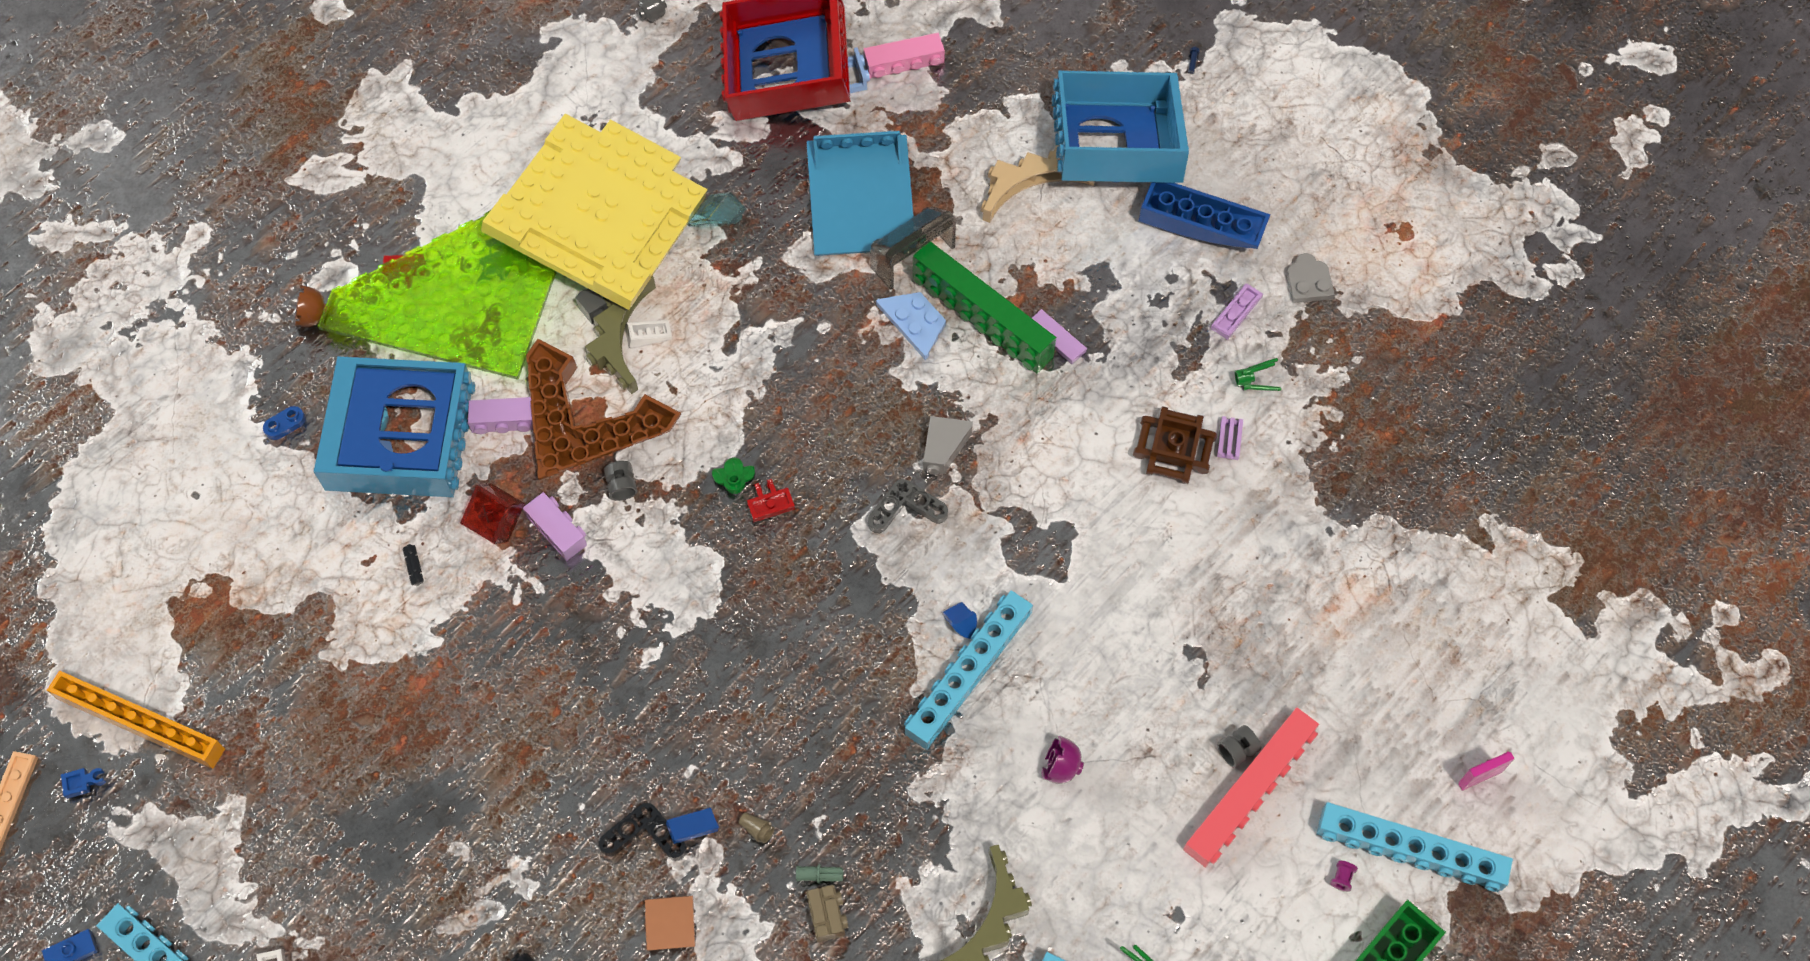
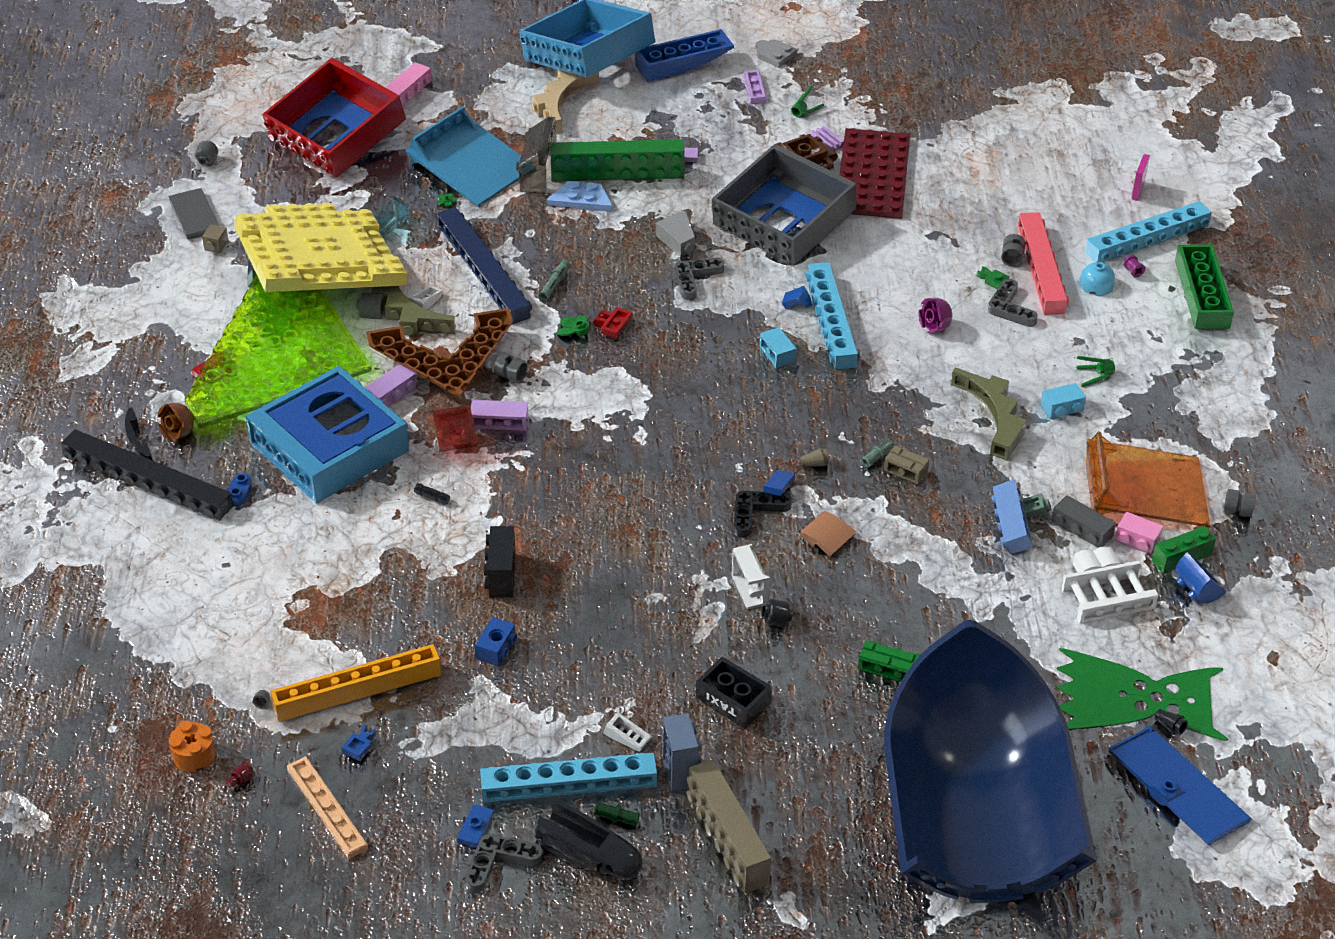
camera: 45 degrees left, 20 degrees down
none -> black brick [61,429,233,521]
none -> black slope [125,407,153,461]
none -> dark grey tile [168,188,219,239]
none -> dark tan brick [202,224,229,253]
none -> dark grey hinge [252,690,271,709]
none -> green plant [437,193,457,207]
none -> dark blue brick [437,207,532,325]
none -> blue brick [475,617,517,666]
none -> black brick [484,526,516,598]
none -> sand green pin [539,260,571,301]
none -> dark grey door [712,144,856,266]
none -> white window [732,544,770,610]
none -> medium azure brick [759,327,797,368]
none -> dark red plate [839,128,910,219]
none -> green plate [977,266,1010,289]
none -> dark grey beam [988,279,1038,327]
none -> medium azure cylinder [1079,262,1115,296]

